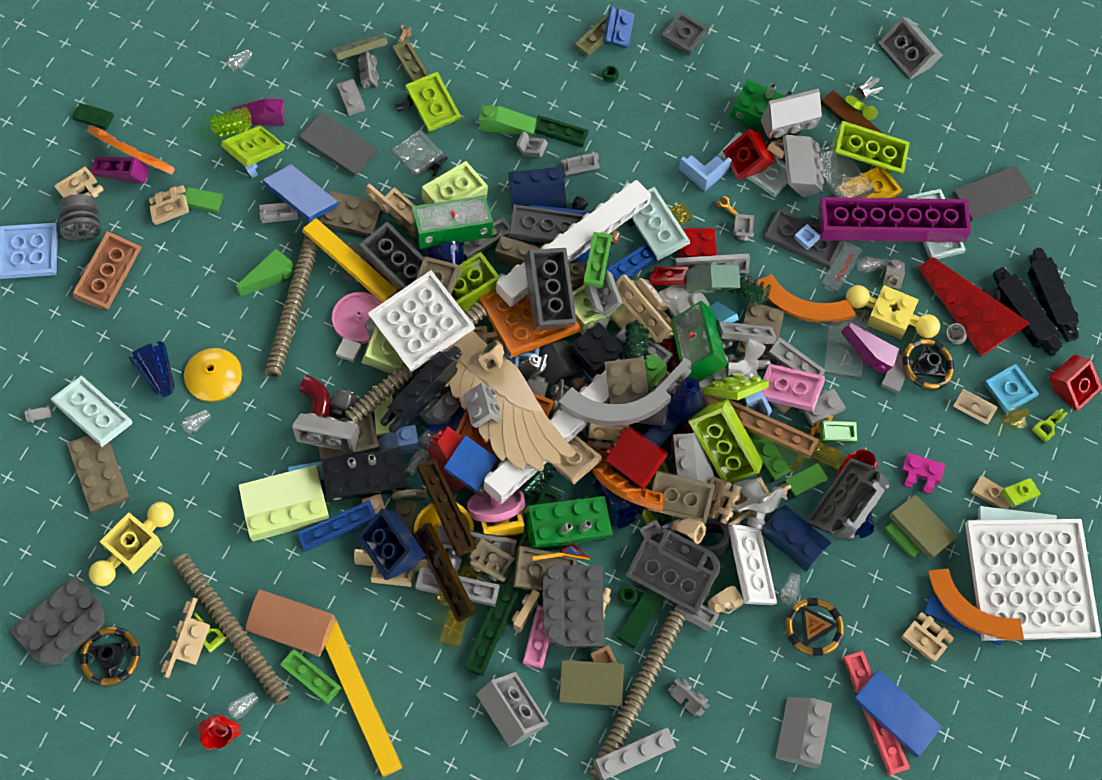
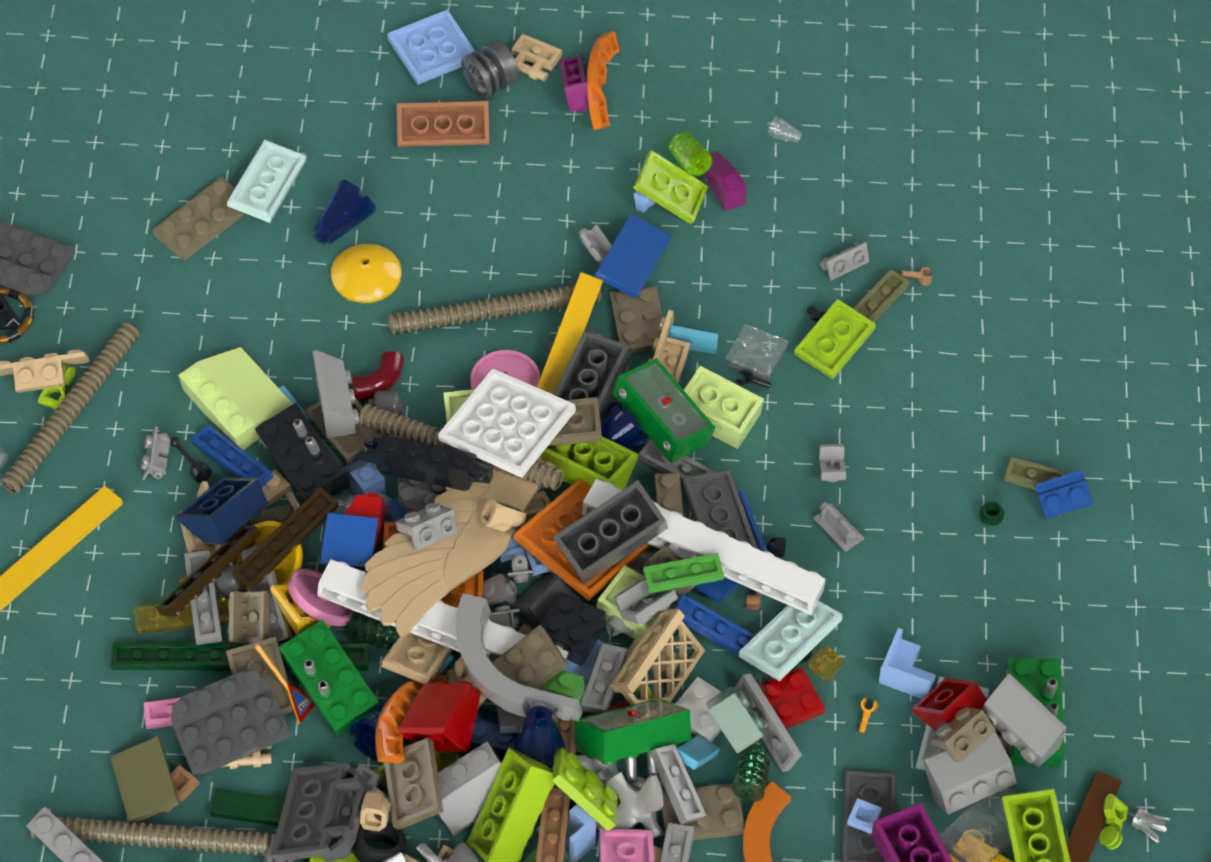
camera: 70 degrees right, 10 degrees down
light grey pin [25,405,52,423] -> none
dark green tile [72,103,114,130] -> none
light yellow brick [89,502,174,587] -> none
tan plate [149,185,189,225] -> none
clear cone [180,409,211,435] -> none
bright green tile [185,187,224,213] -> none
bright green slope [236,249,294,296] -> none
nougat slope [245,589,336,657] -> none
bright green plate [280,649,341,705] -> none
dark grey tile [299,112,378,177] -> none
olive tile [330,33,388,60] -> none
white tile [336,338,361,363] -> none
light grey plate [337,79,365,116] -> none
light grey slope [476,672,549,747] -> none
bright green slope [479,105,537,135] -> none
dark blue slope [508,167,566,210] -> none
tan plate [512,589,540,633] -> none
dark green tile [534,115,589,148] -> none
dark green plate [618,586,638,606] -> none
clear green piece [624,322,649,360] -> none
tan tile [635,278,669,311] -> none
red plate [649,267,690,286] -> none
dark grey plate [661,12,709,55] -> none
tan plate [708,476,742,524] -> none
light grey bracket [733,214,754,241] -> none
none -> light grey hinge [140,426,171,480]
none -> black hinge [170,437,212,483]
none -> medium azure tile [669,325,718,355]
none -> dark tan bracket [930,707,995,762]

